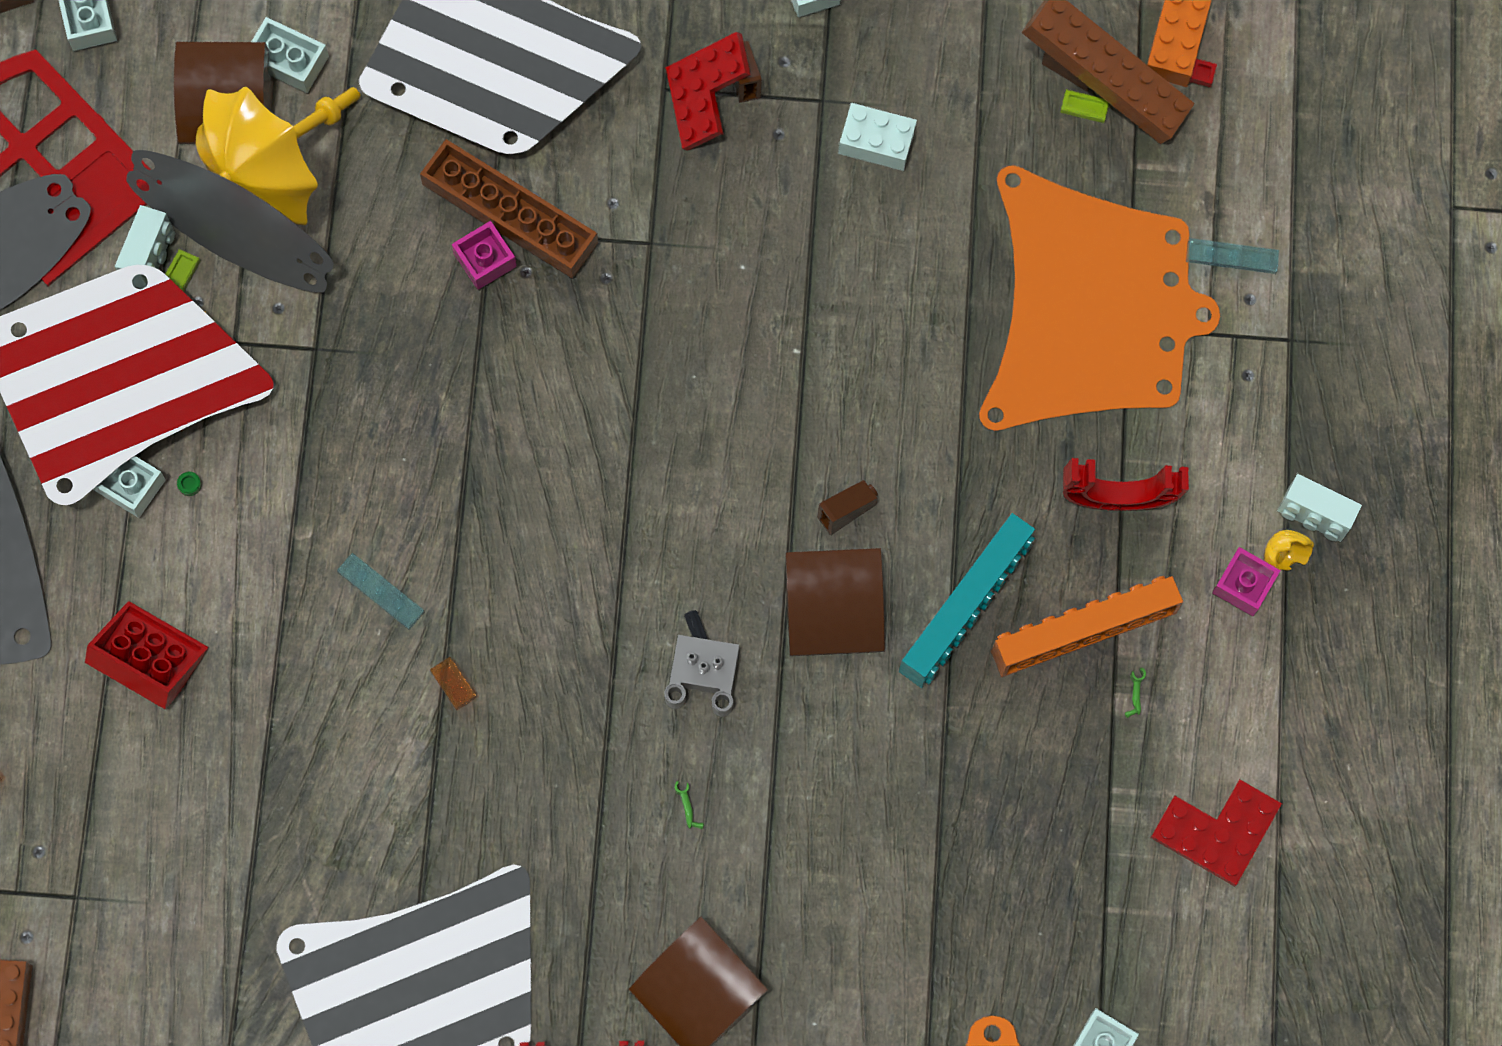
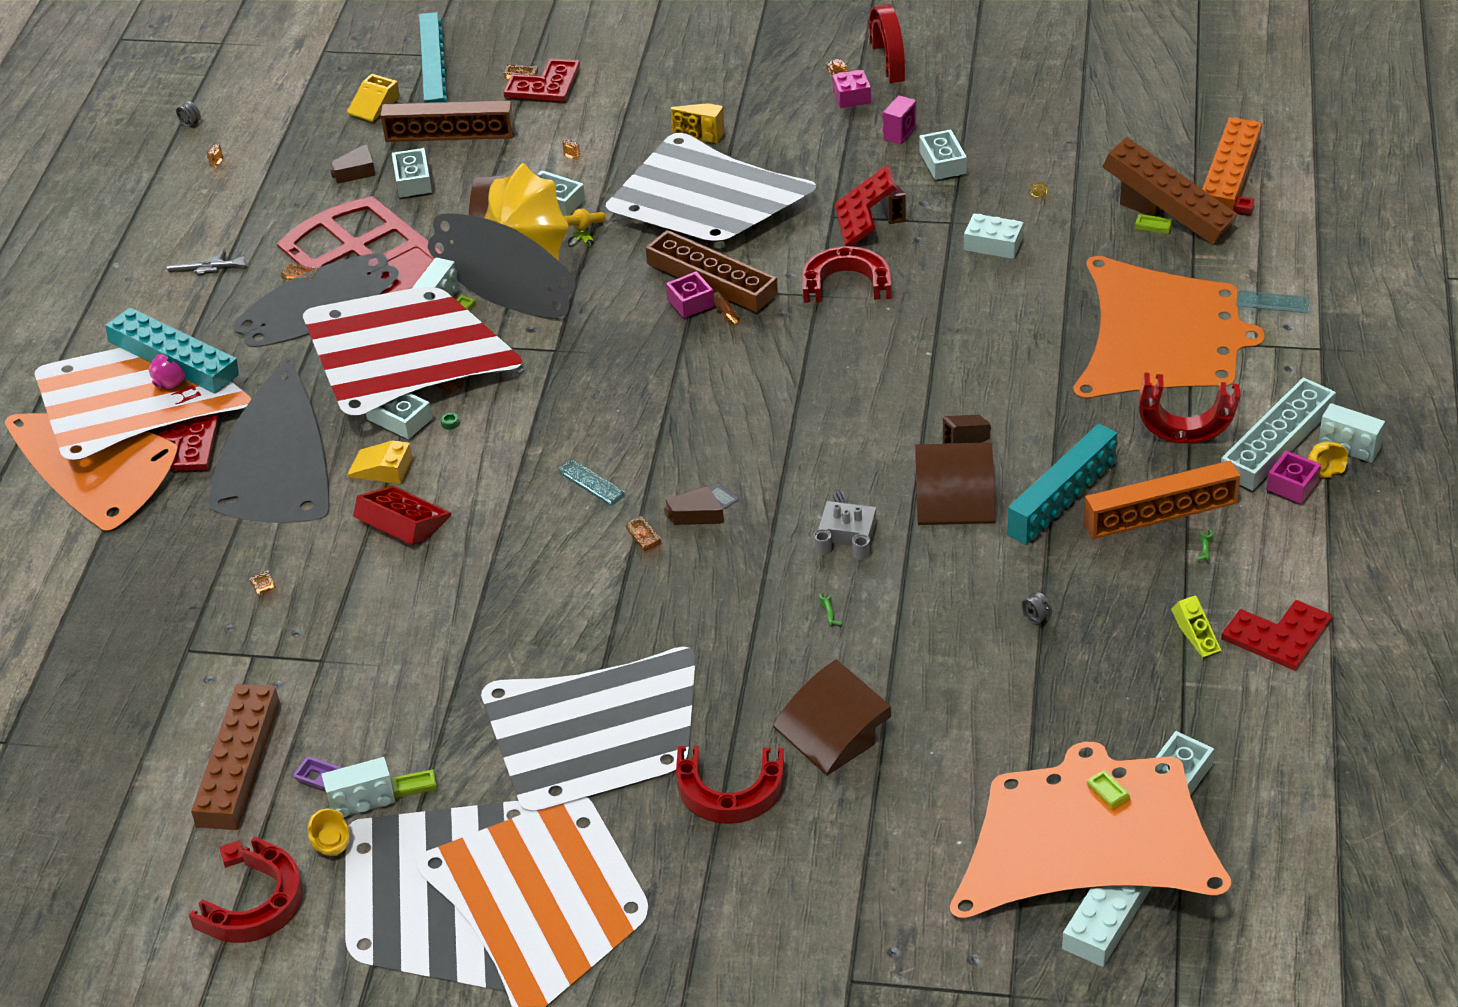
camera: 10 degrees right, 30 degrees down
none -> yellow slope [347,441,413,484]
none -> lime piece [568,229,594,247]
none -> slope [664,485,724,525]
none -> sticker [710,483,739,508]
none -> clear orange plate [714,290,741,324]
none -> red piece [802,246,891,303]
none -> flat silver wheel [1021,592,1052,625]
none -> clear yellow tile [1030,182,1047,197]
none -> neon yellow slope [1171,595,1222,658]
none -> light aqua brick [1221,377,1336,491]

